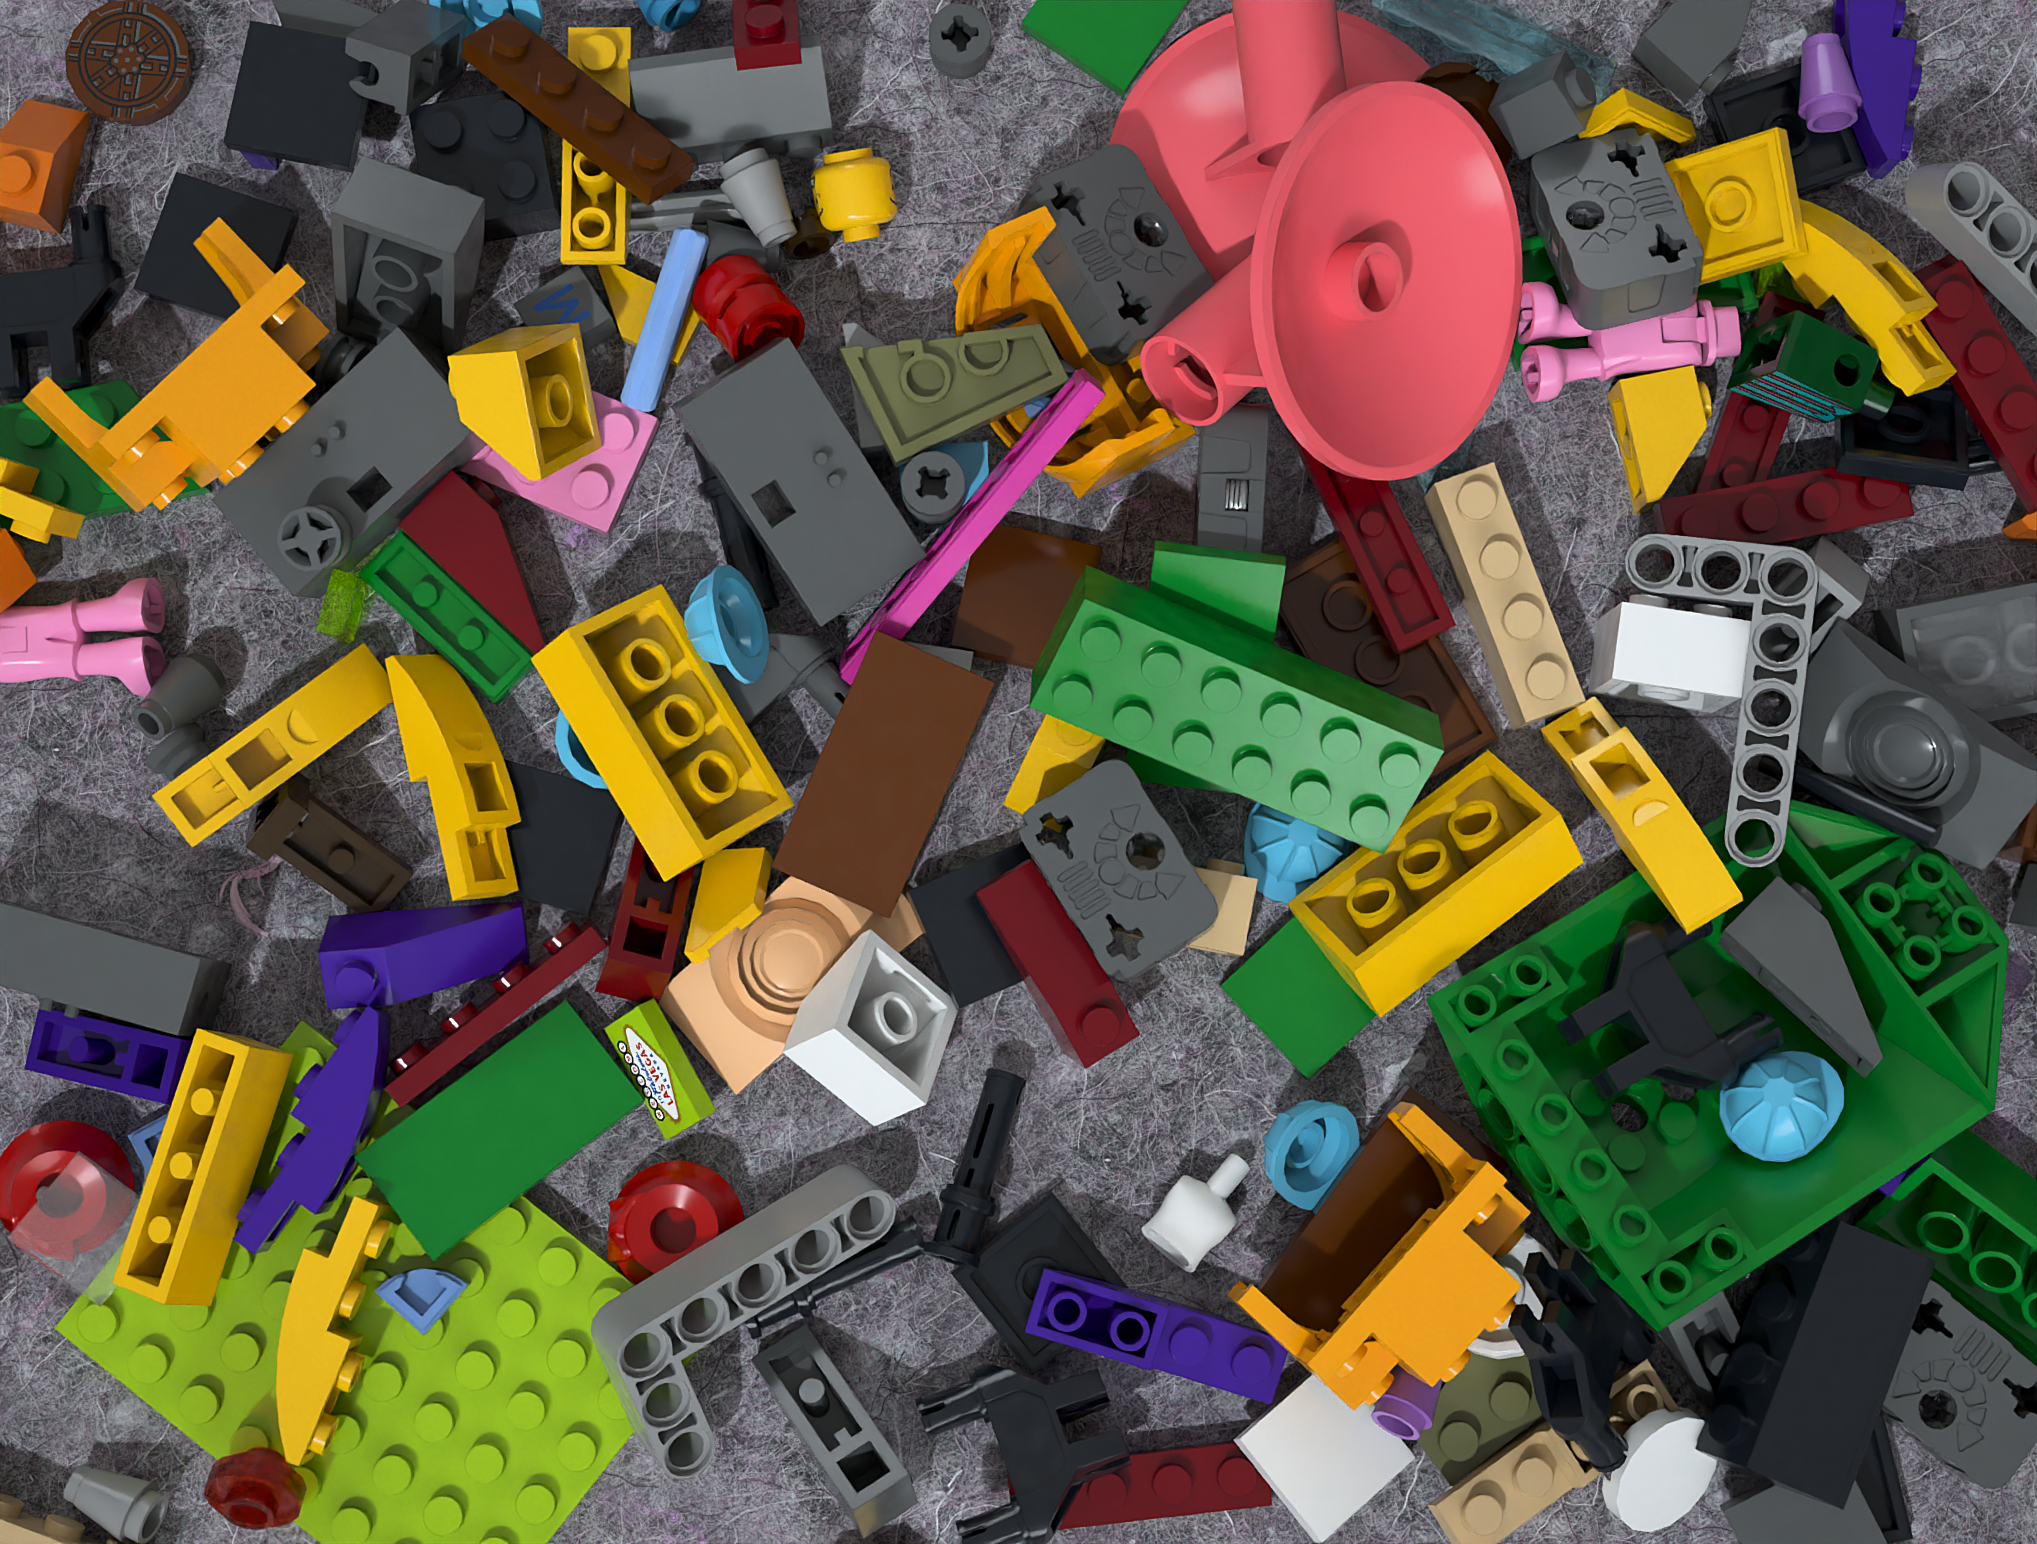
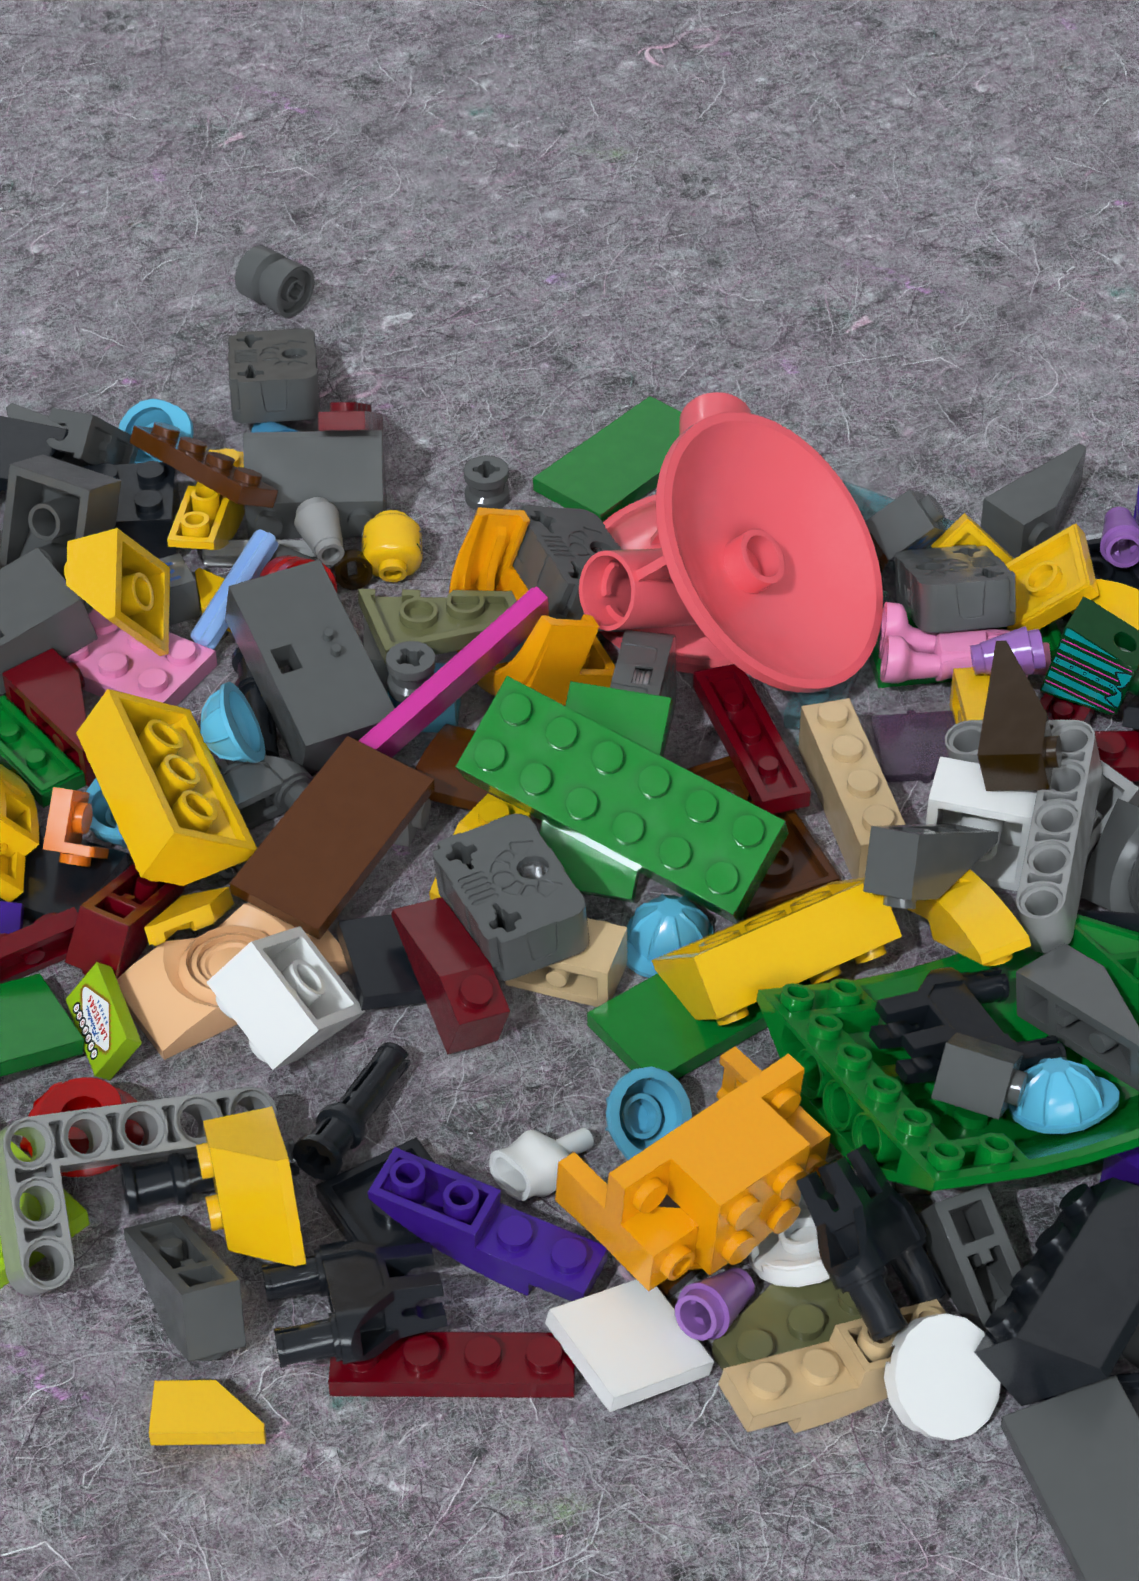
camera: 15 degrees right, 40 degrees down
none -> orange bracket [43,787,109,867]
none -> yellow slope [196,1106,306,1267]
none -> dark grey slope [863,824,999,909]
none -> clear purple piece [871,710,955,784]
none -> dark grey brick [931,1032,1028,1120]
none -> medium lavender cone [970,626,1046,675]
none -> dark brown slope [977,640,1062,791]

